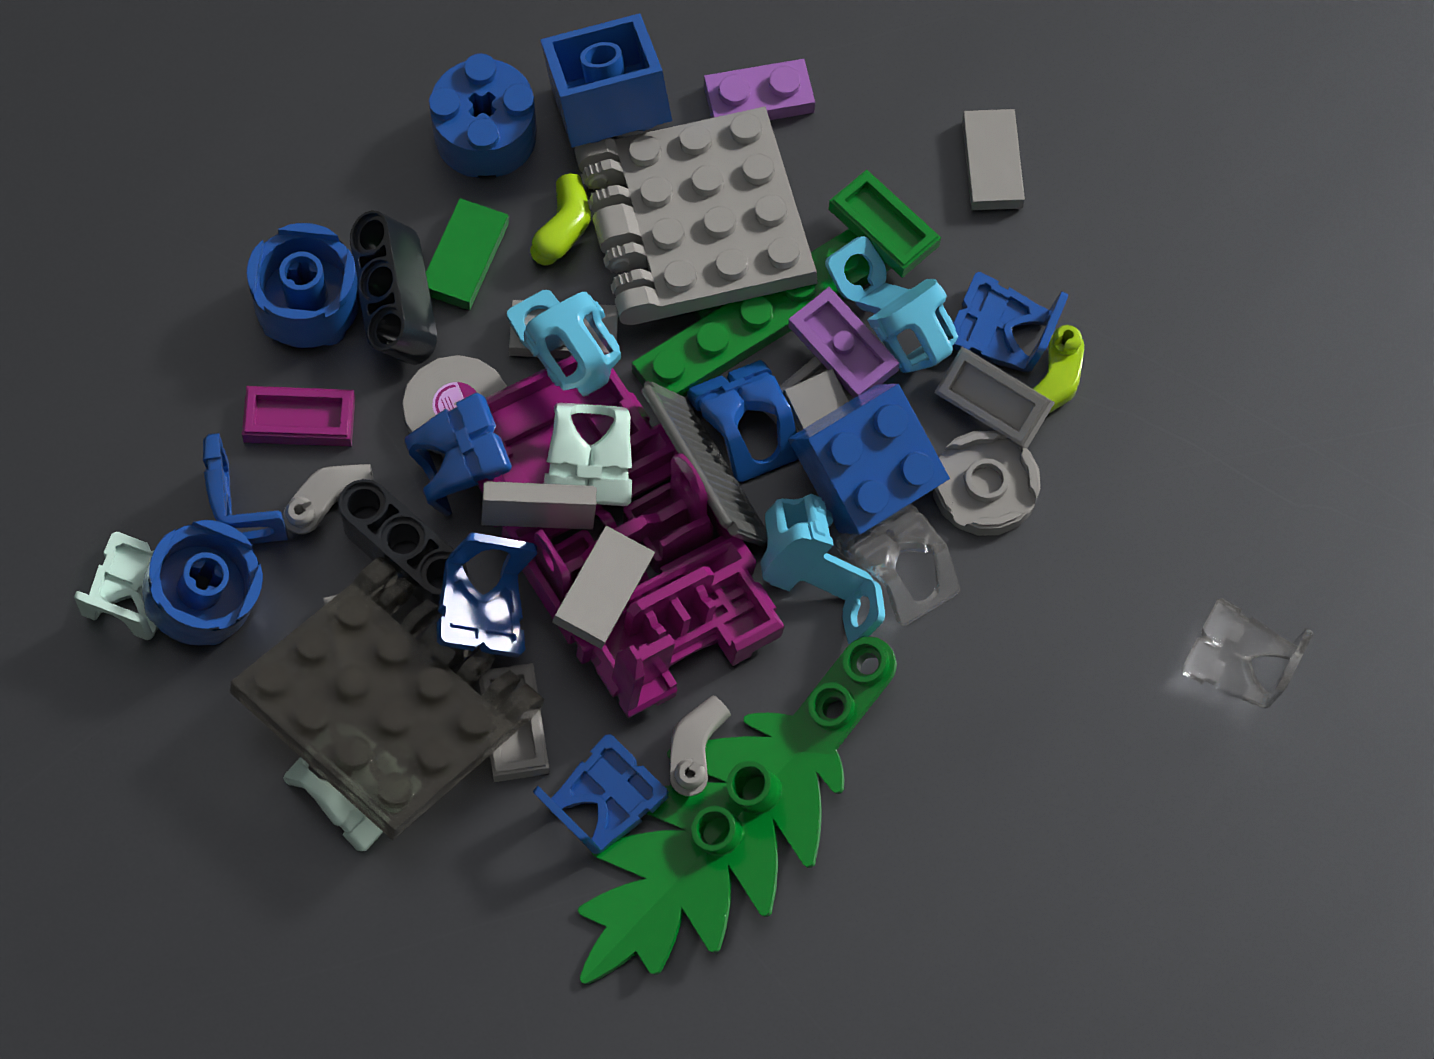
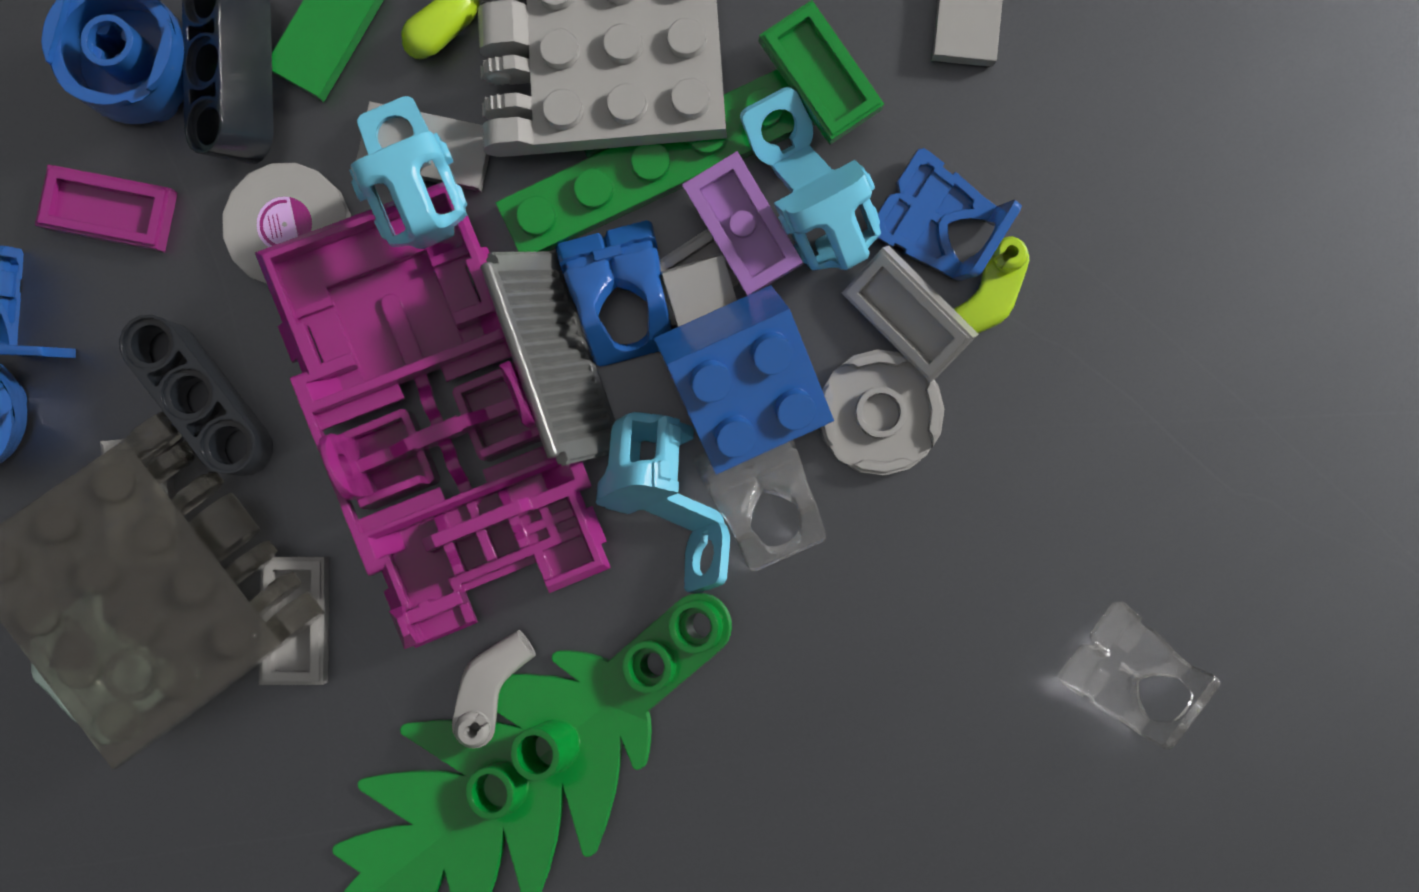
camera: 15 degrees right, 20 degrees up
light grey arm [283,464,374,534] -> none
blue piece [404,393,512,516] -> none
blue piece [437,533,538,658] -> none
light grey tile [481,481,597,530] -> none
blue piece [533,734,669,854] -> none
light aqua piece [544,403,632,506] -> none
light grey tile [552,526,655,649] -> none

